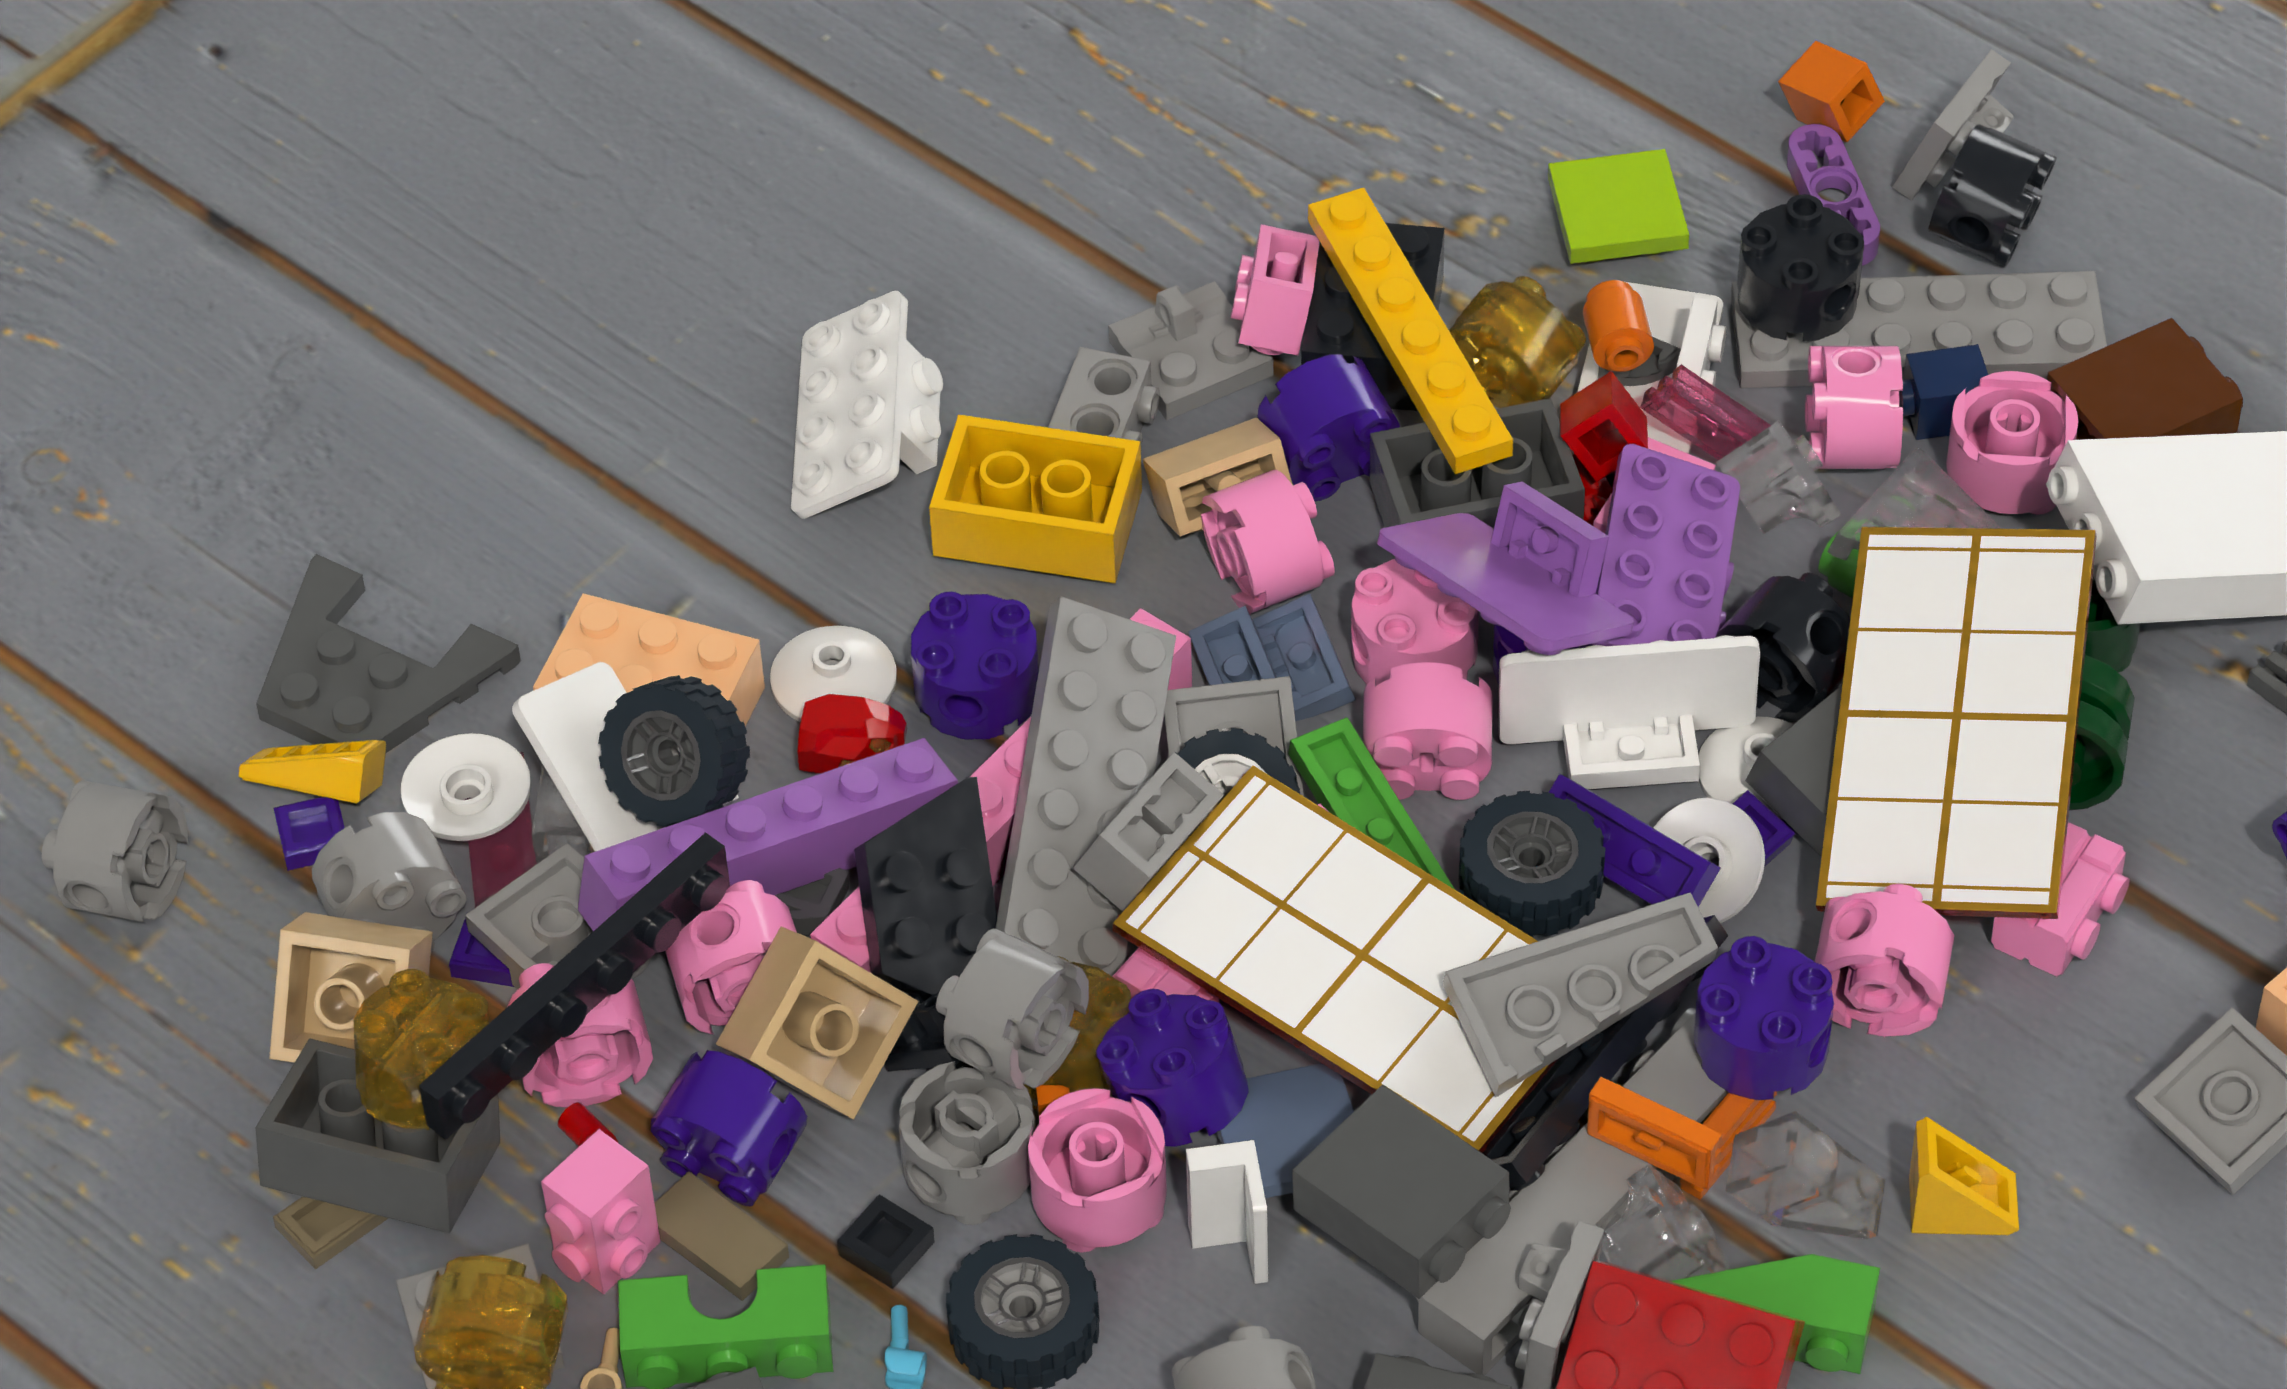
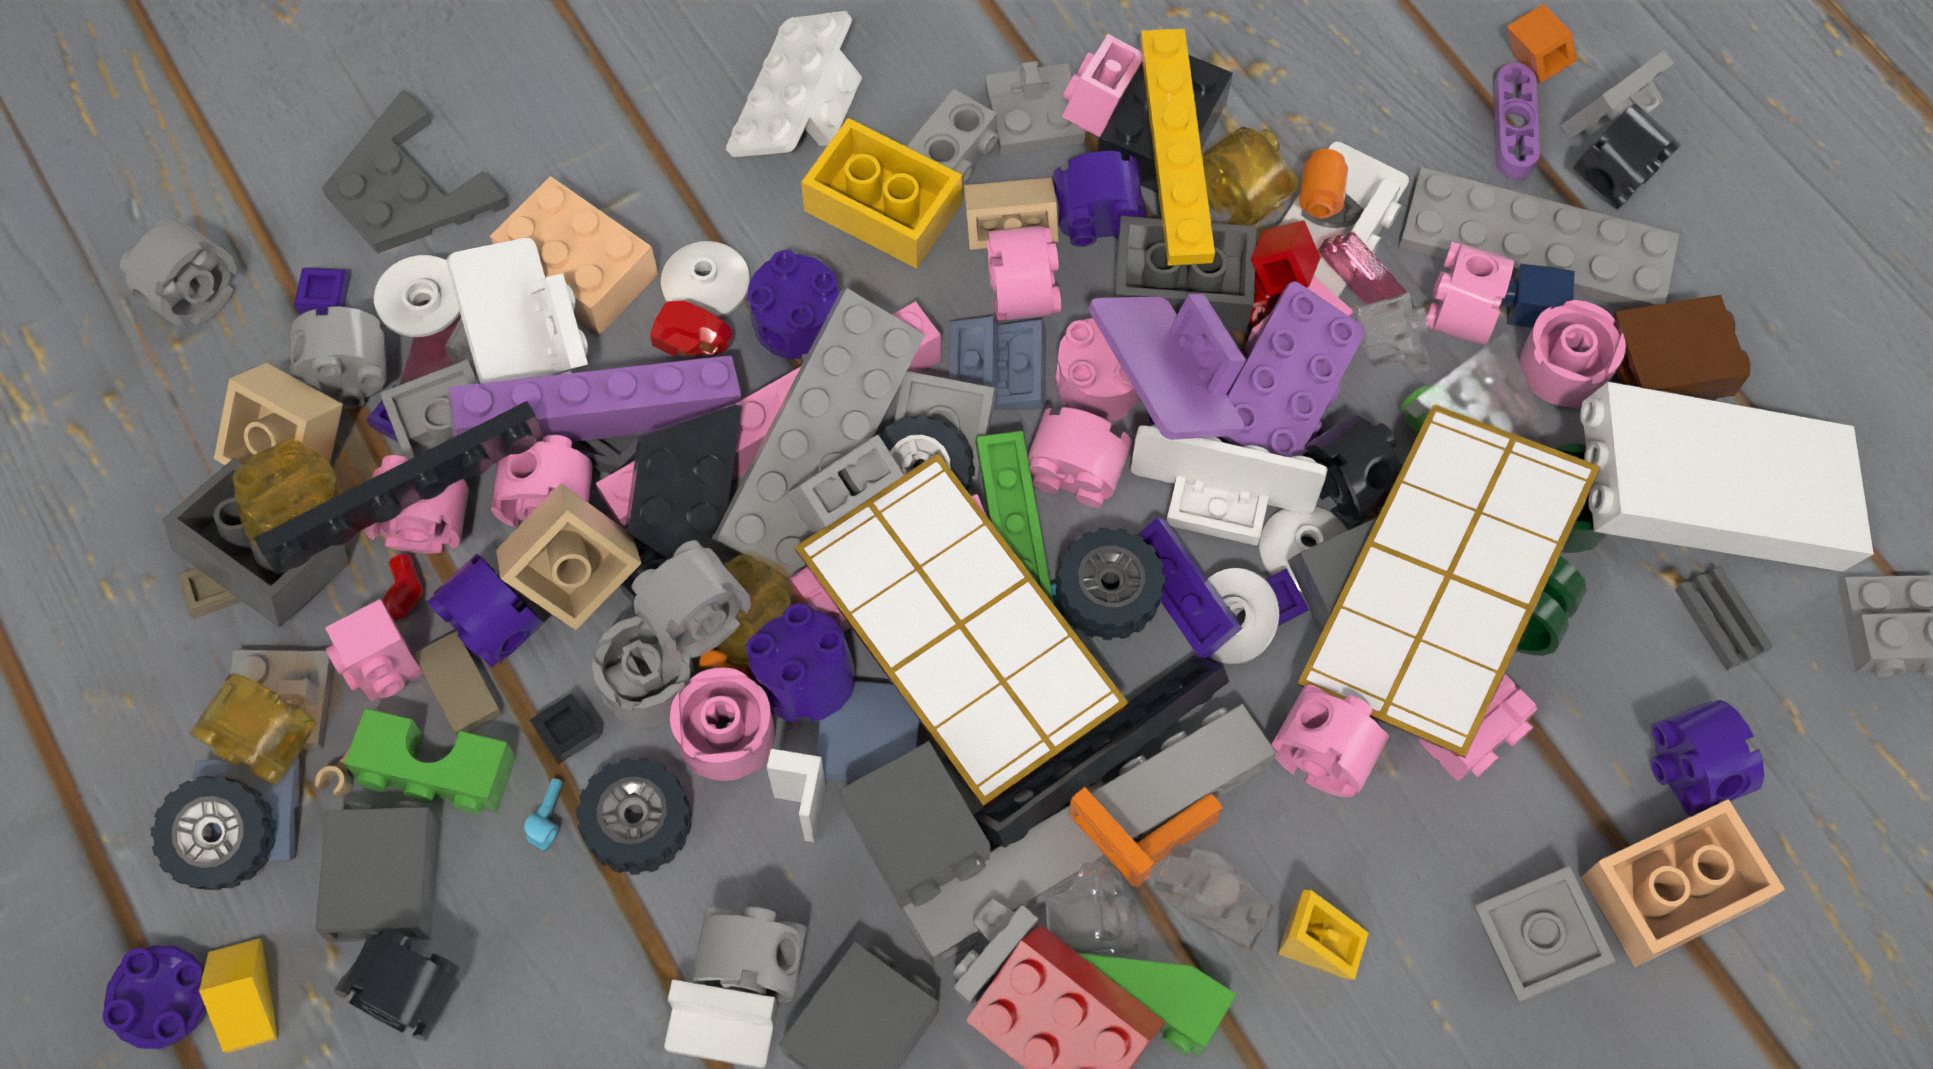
camera: 15 degrees right, 15 degrees up
yellow slope [238,740,386,804] -> none
black wheel [598,675,750,827] -> none
light grey wing [1443,892,1718,1097] -> none
lime tile [1548,149,1689,264] -> none
dark purple brick [1694,936,1834,1100] -> none
black brick [1737,194,1864,341] -> none

